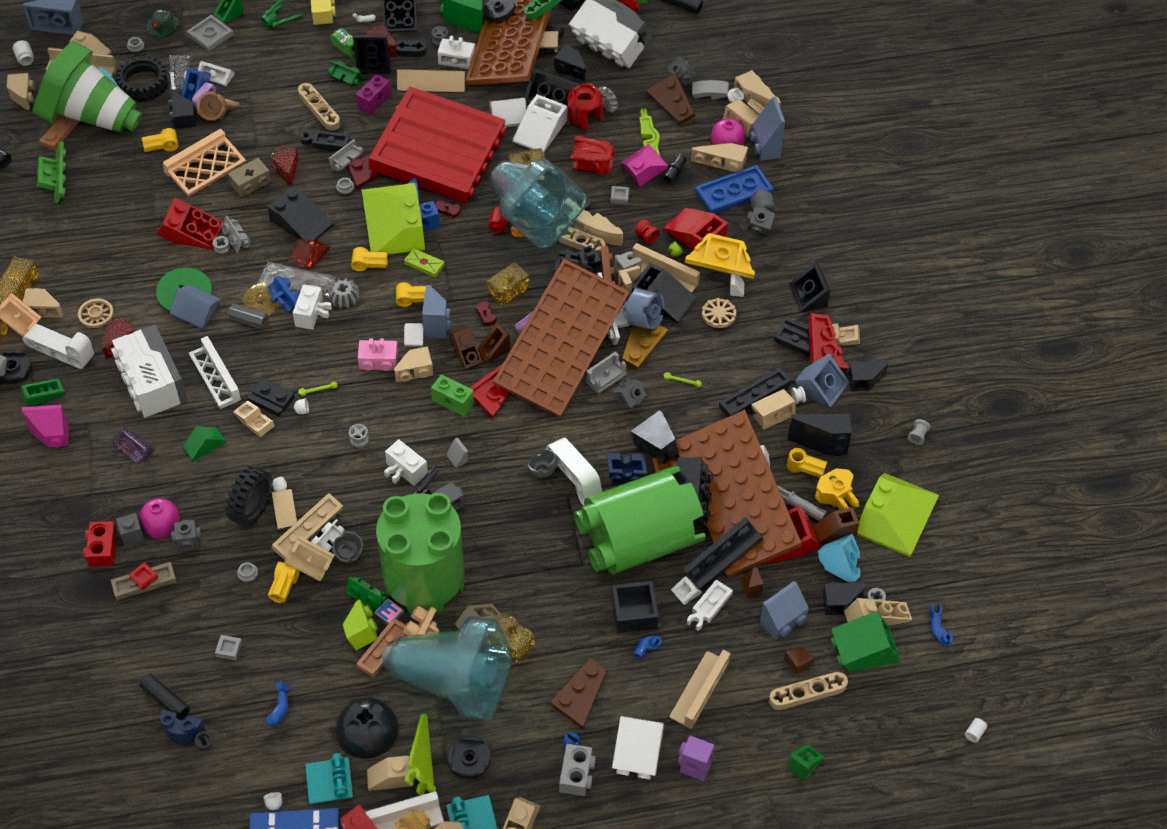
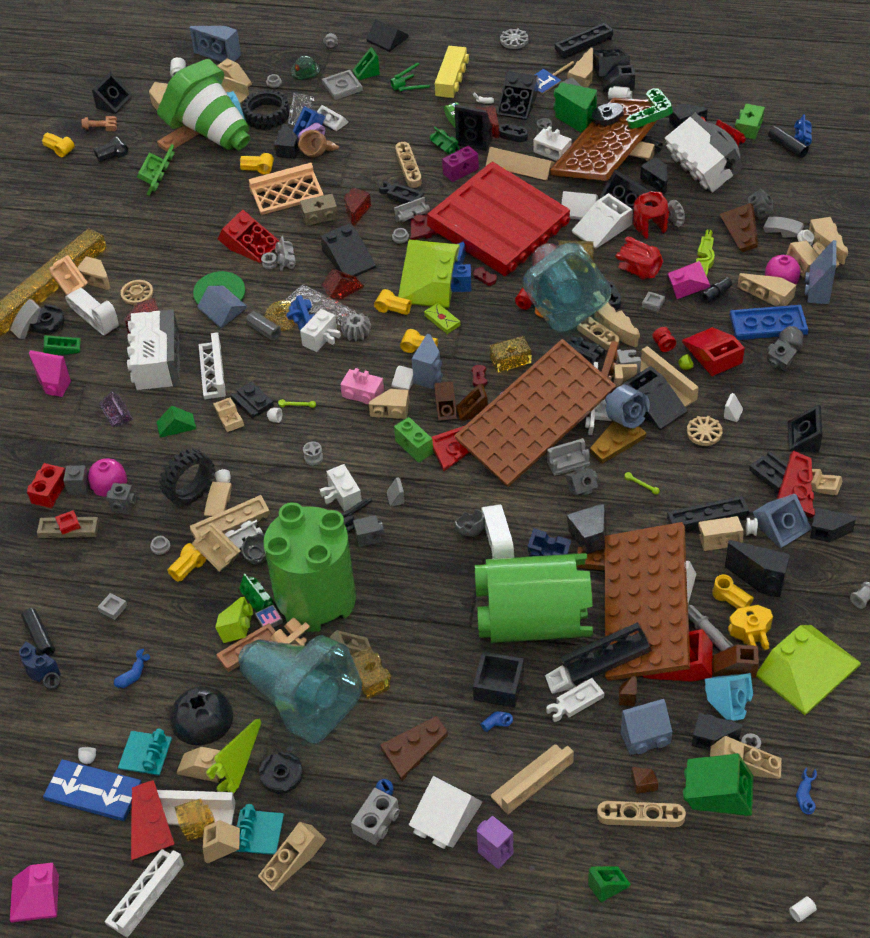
camera: 25 degrees right, 5 degrees down
black tile [578,245,601,267] -> none
black slope [677,457,713,528] -> none
yellow wing [685,233,755,279] -> none

